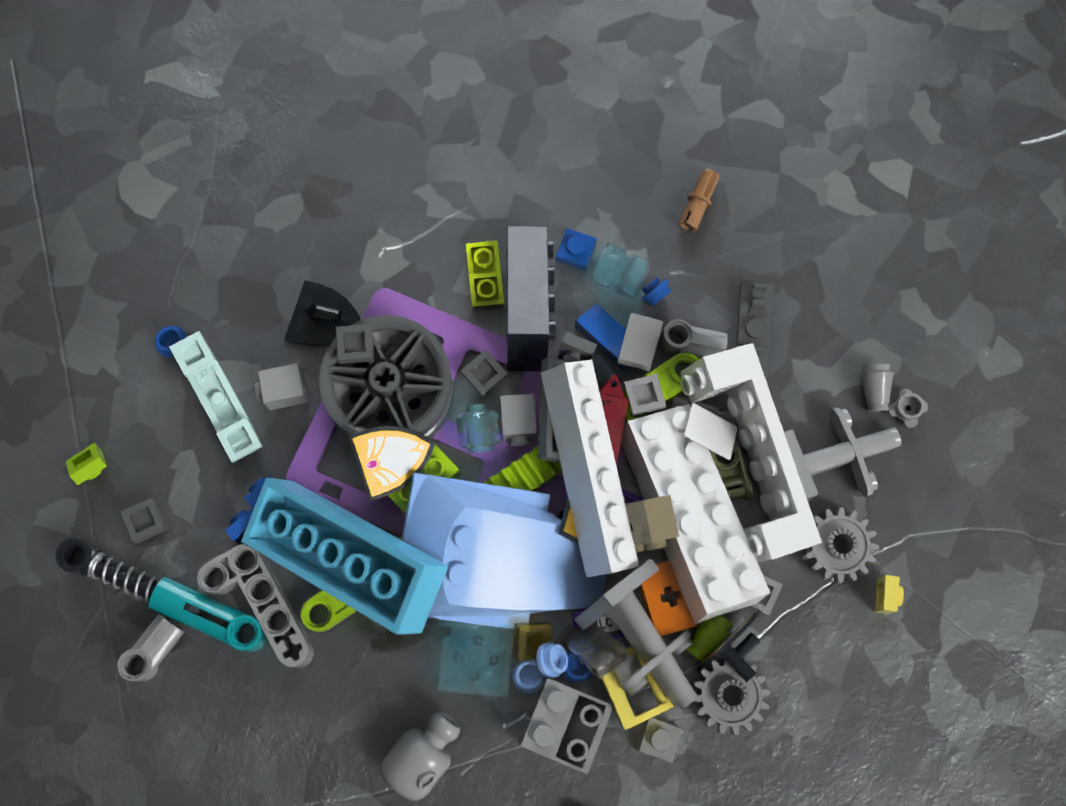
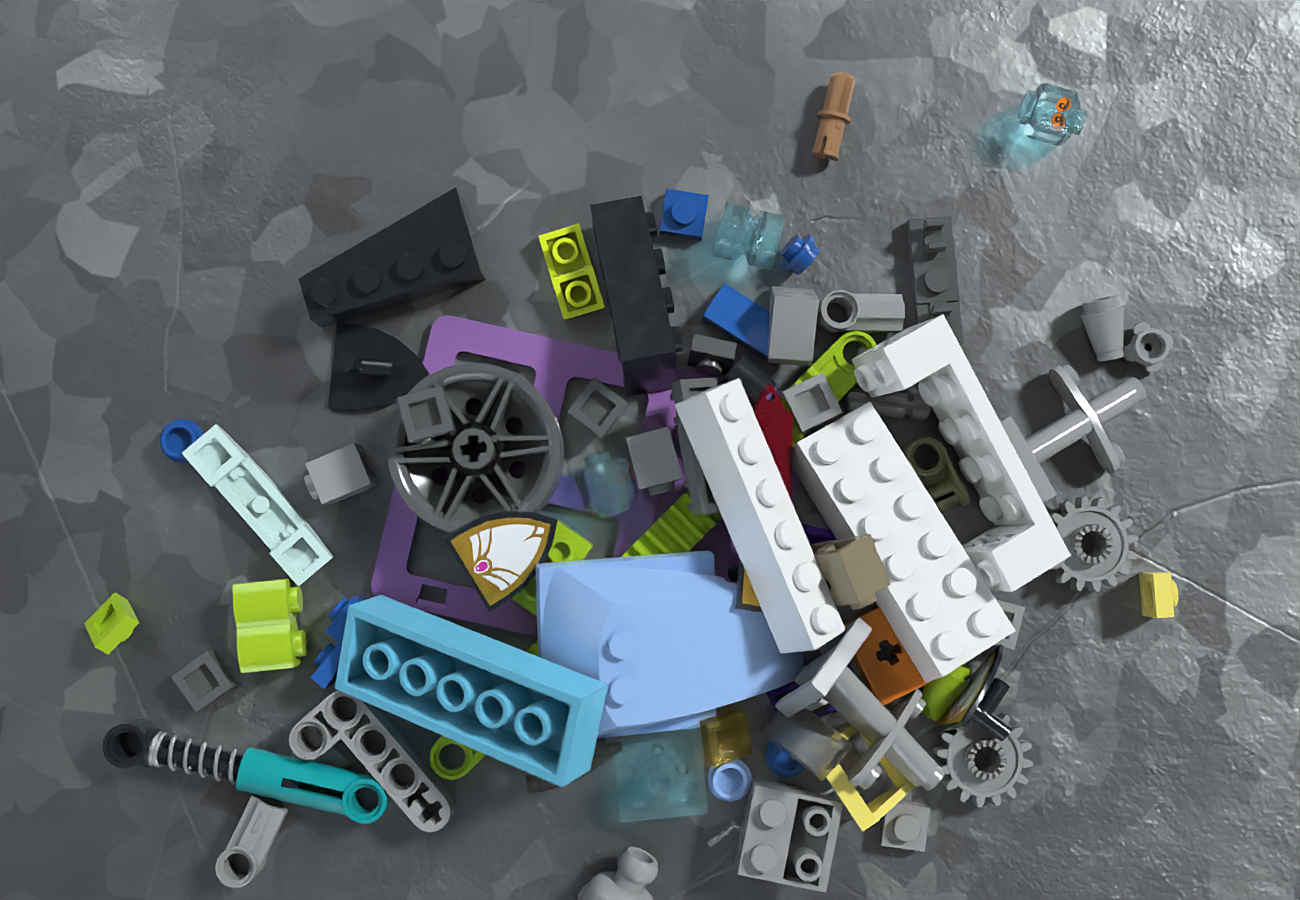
camera: 15 degrees left, 10 degrees up
light blue plate [536,642,568,678] -> none
white sticker [684,402,737,460] -> none
none -> lime brick [232,578,307,673]
none -> black wedge [298,187,486,328]
none -> clear light blue head [1018,83,1087,146]

